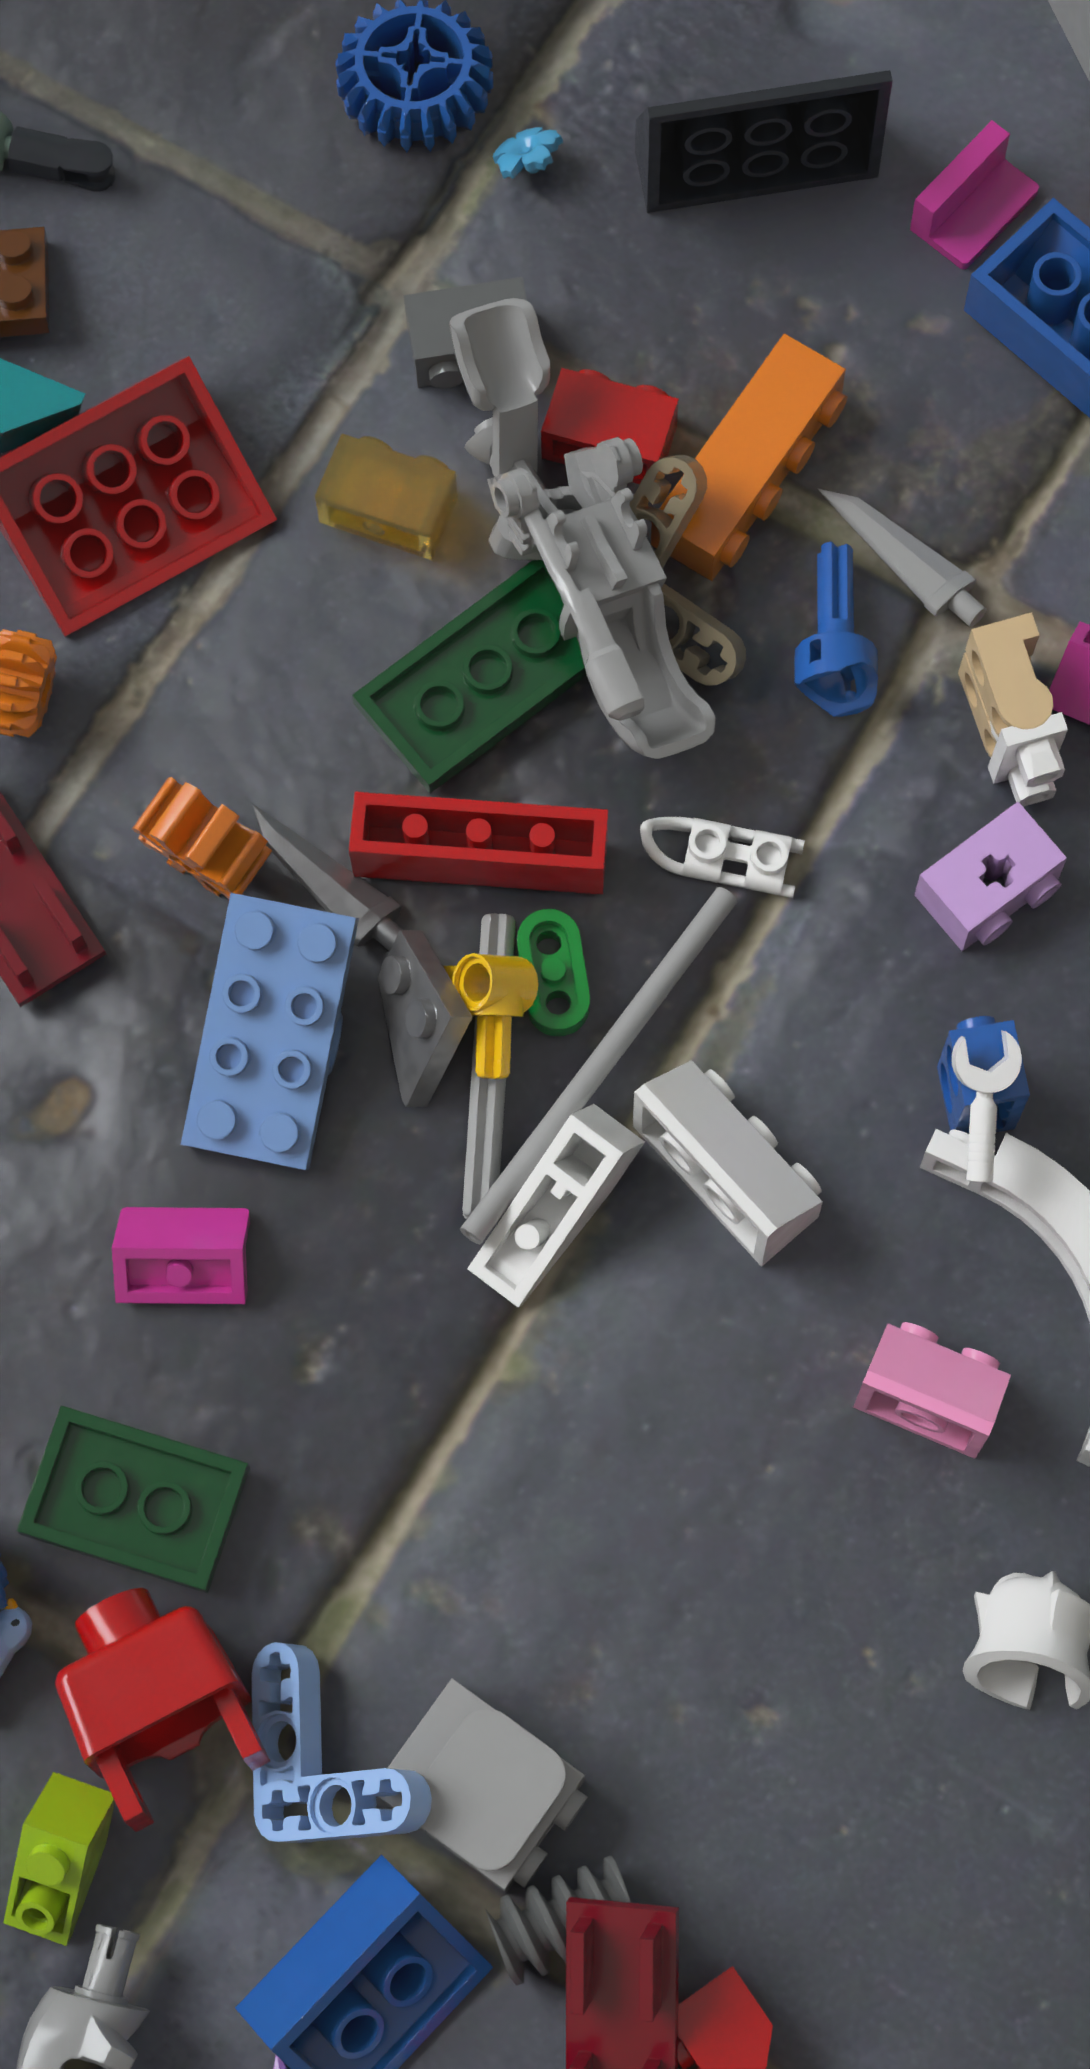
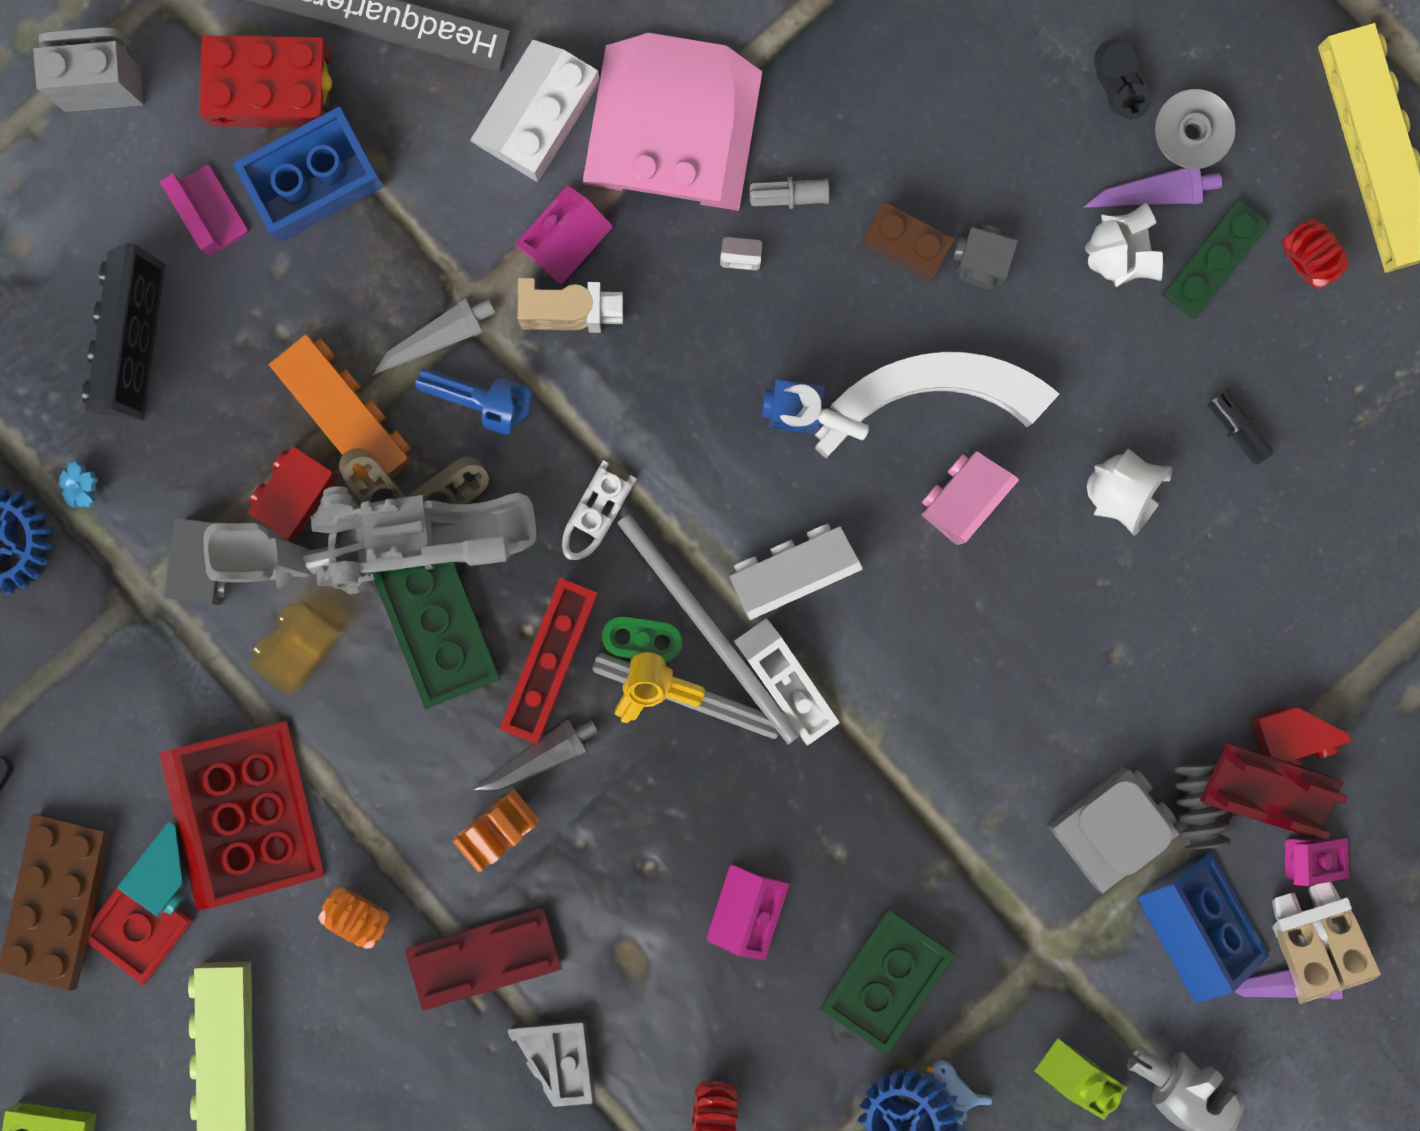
camera: 75 degrees left, 15 degrees up
red piece [55,1587,271,1832] -> none
medium blue plate [181,893,359,1170] -> none
light blue beam [252,1642,432,1843] -> none
flat silver wing [378,930,472,1107] -> none
lavender brick [915,802,1067,951] -> none

